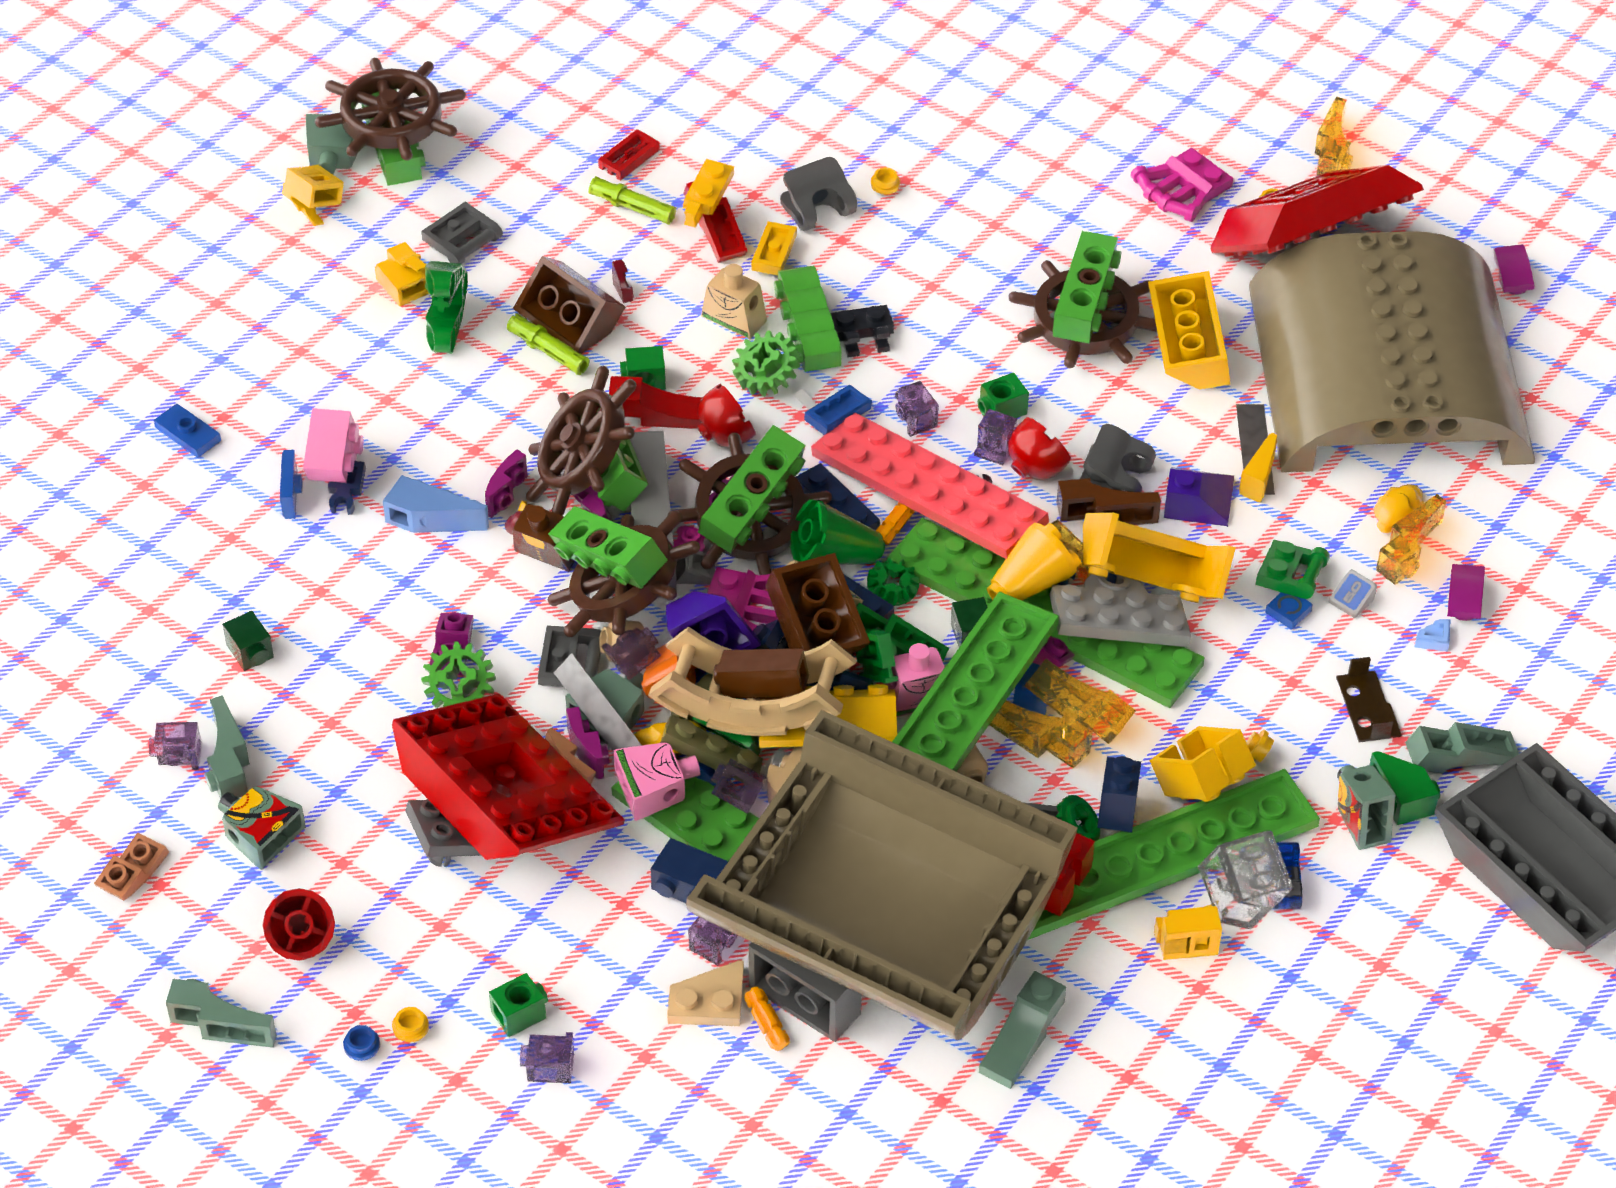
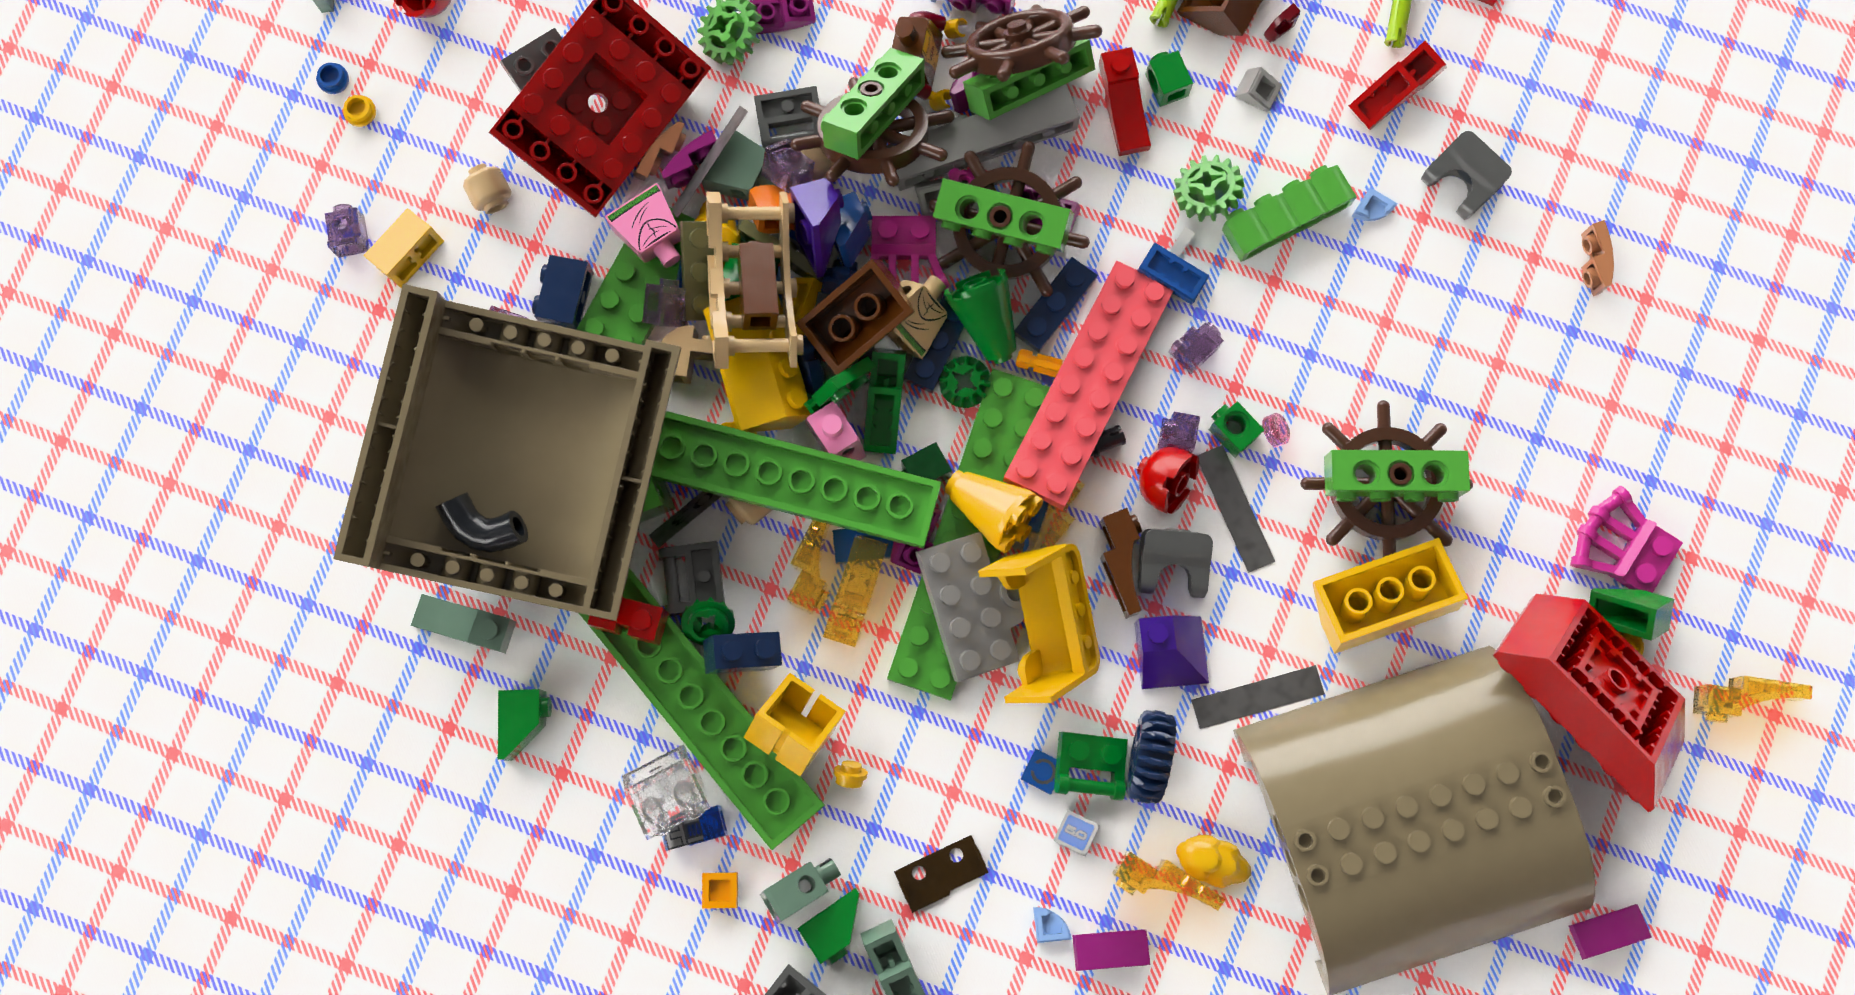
camera: 75 degrees right, 30 degrees up
green brick [488,972,548,1038] -> none
yellow hinge [683,158,734,228] -> none
red cylinder [696,383,756,448] -> none
tan torso [701,264,767,339] -> none
yellow plate [751,221,797,276] -> none
black plate [831,304,894,358] -> none
yellow plate [871,167,900,195] -> none
yellow piece [1154,903,1222,960] -> none
yellow slope [1239,433,1277,503] -> none
none -> yellow hinge [363,208,444,288]
none -> black cylinder [435,492,528,553]
none -> tan head [463,163,512,214]
none -> green slope [497,689,552,761]
none -> light orange plate [702,872,738,909]
none -> dark blue gear [1126,710,1177,804]
none -> flat silver sticker [1197,445,1275,573]
none -> light grey slope [1234,67,1282,112]
none -> clear pink tile [1262,413,1290,447]
none -> light blue tile [1351,187,1398,221]
none -> nougat slope [1581,220,1614,297]
none -> green slope [1589,588,1675,641]

